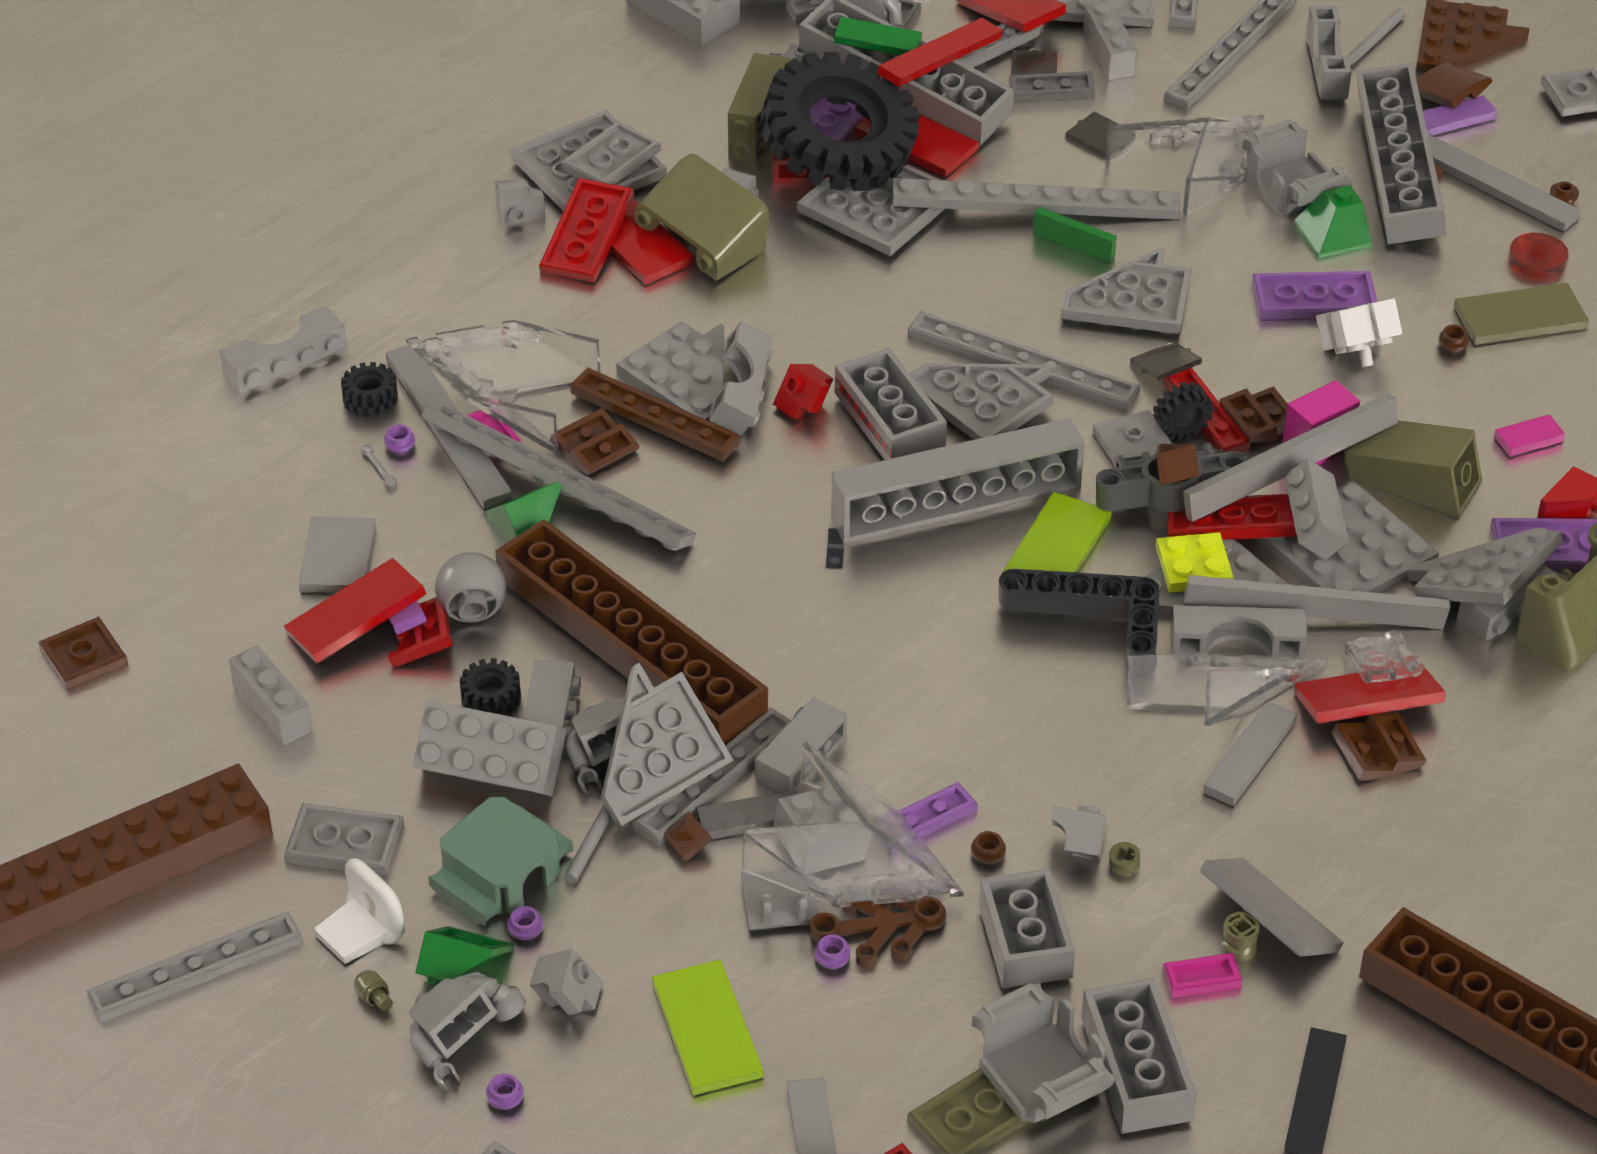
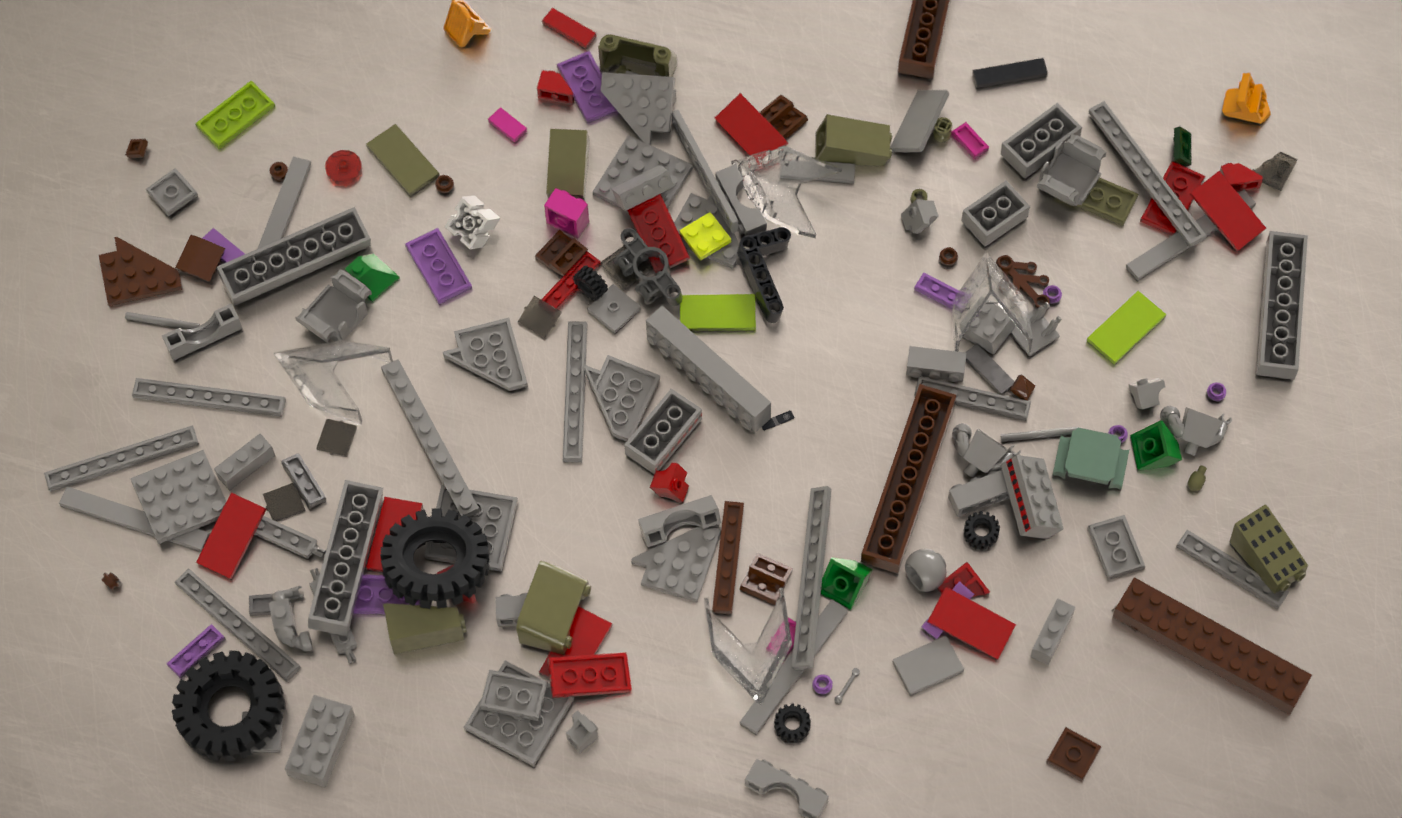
camera: 115 degrees left, 20 degrees up
white piece [314,858,405,964] -> none
light grey wing [601,663,734,828] -> none
green tile [834,17,922,55] -> none
red tile [877,18,1003,87] -> none
green tile [1033,207,1117,264] -> none
reddish brown slope [1156,444,1199,485] -> none
light grey tile [1183,393,1398,522] -> none
clear plate [1345,630,1424,684] -> none
none -> olive slope [815,114,892,166]
none -> olive slope [1229,504,1308,594]

